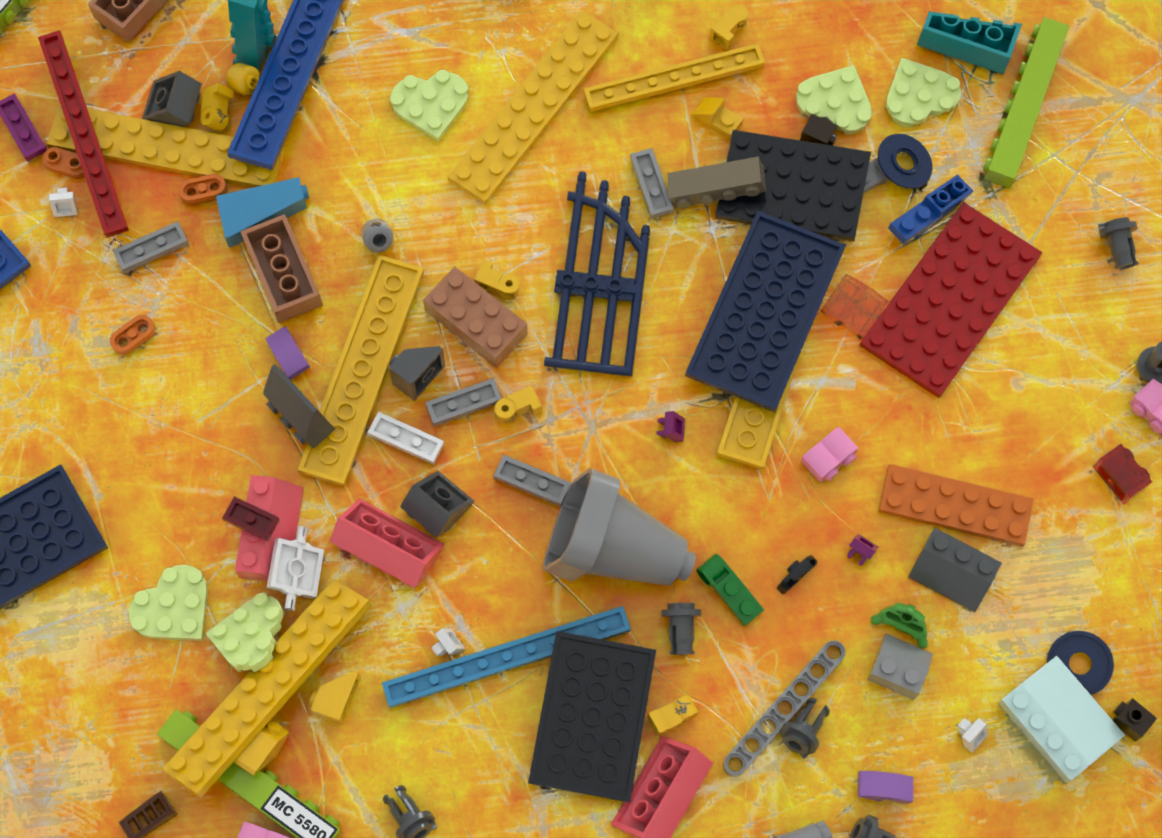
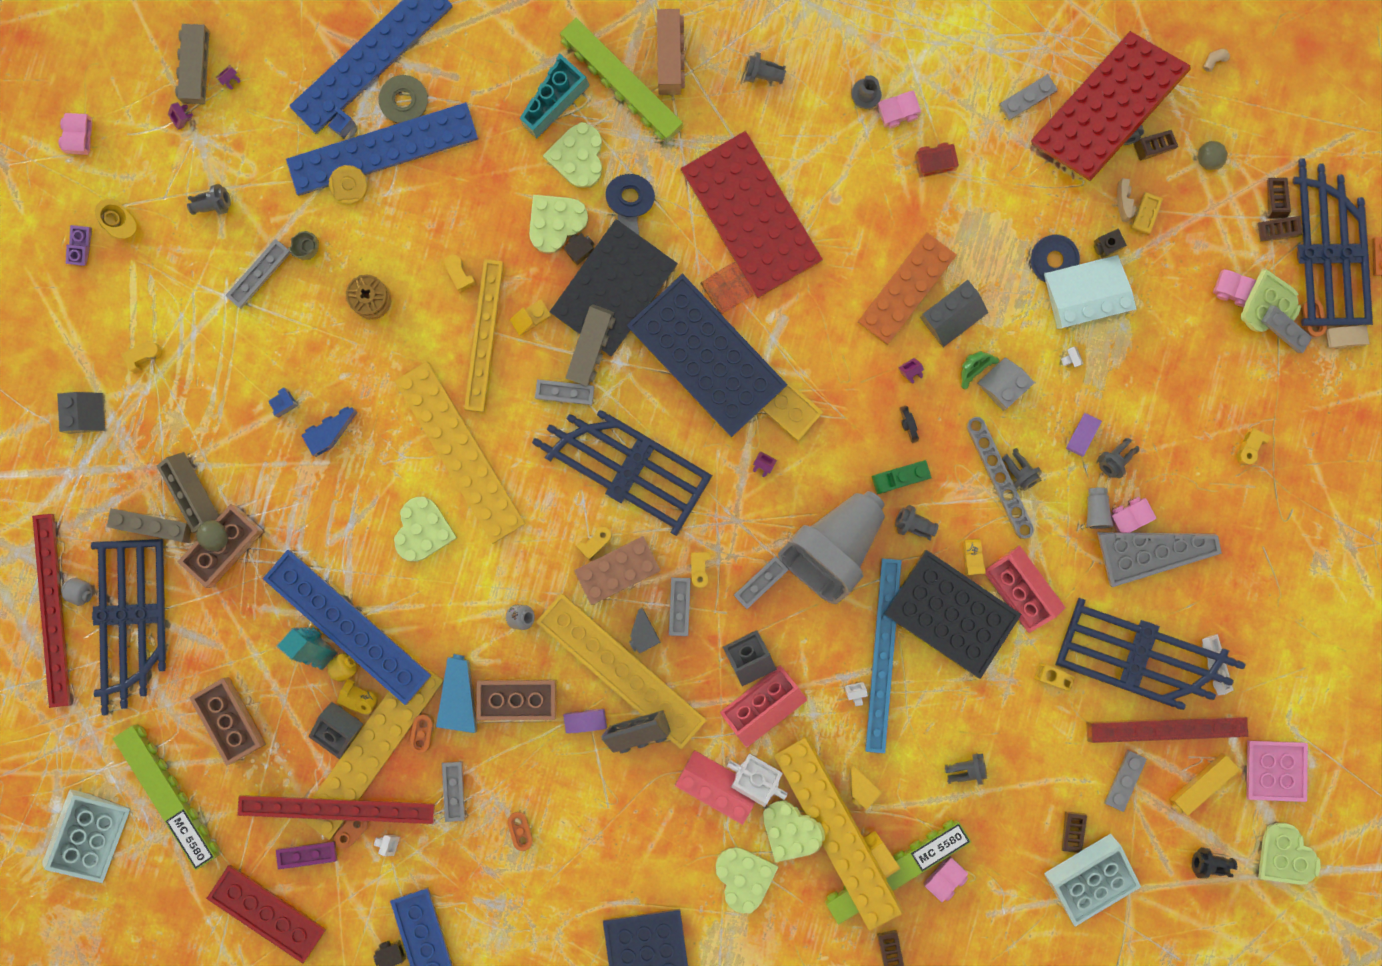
camera: 65 degrees left, 15 degrees up
dark red plate [222,496,280,542] -> none
white plate [367,412,444,465] -> none
bright pink brick [801,427,858,483] -> none
blue slope [888,174,973,245] -> none
none -> nougat brick [657,9,685,95]

